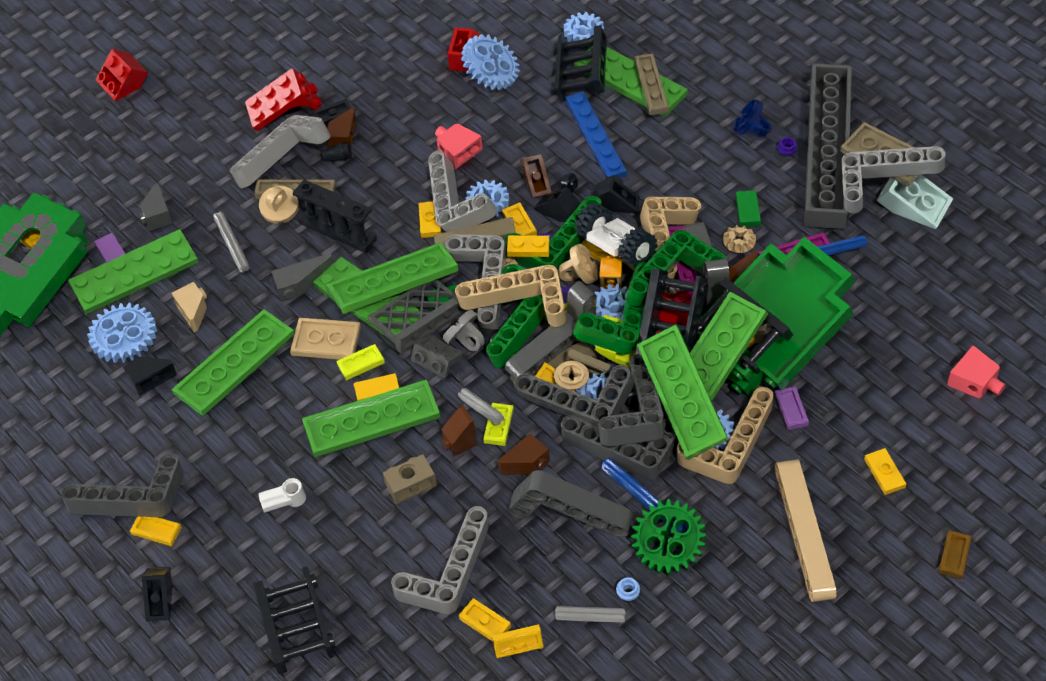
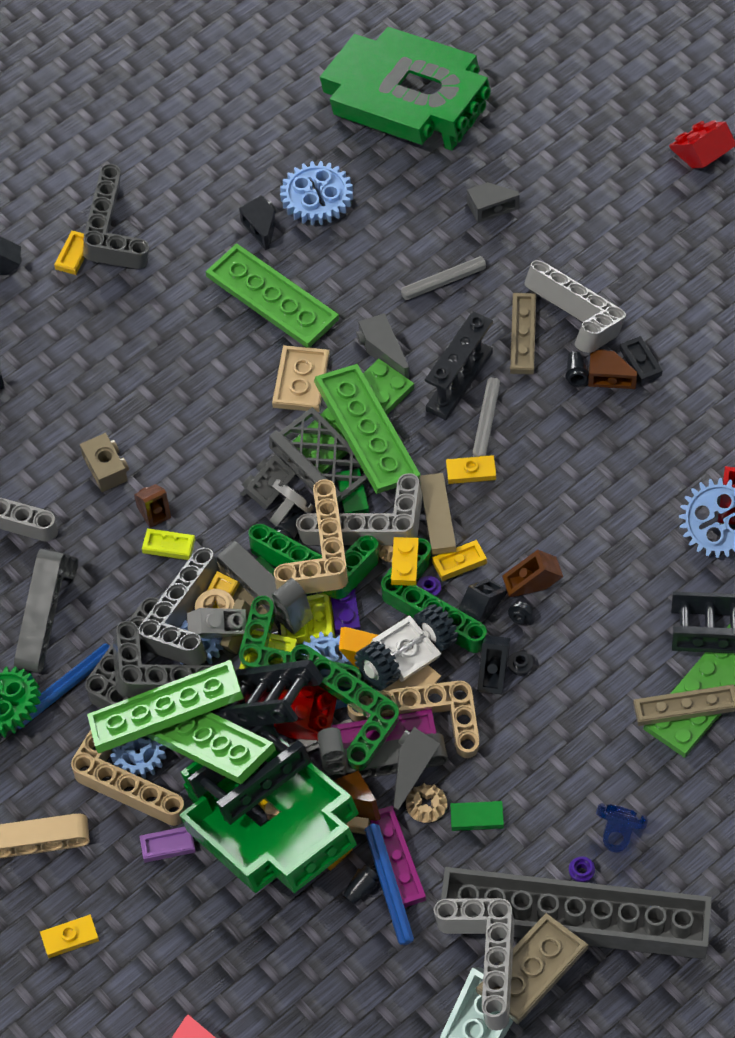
camera: 90 degrees right, 5 degrees up
bright green plate [68,229,198,314] -> none
medium lavender tile [94,233,125,262] -> none
tan slope [172,282,207,333] -> none
bracket [245,68,322,131] -> none
tan tile [259,186,299,224] -> none
white piece [259,478,306,513] -> none
bright green plate [302,379,441,458] -> none
neon yellow plate [337,344,385,380] -> none
yellow tile [354,373,399,401] -> none
light grey beam [428,150,497,232] -> none
coral torso [435,124,483,170] -> none
light grey axle [458,388,504,425] -> none
light blue gear [466,180,509,217] -> none
reddish brown slope [498,434,550,475] -> none
tan tile [558,244,599,284] -> none
blue plate [566,92,627,178] -> none
none -> light grey slope [187,608,246,639]
none -> dark grey slope [393,727,440,811]
none -> light grey axle [473,377,500,457]

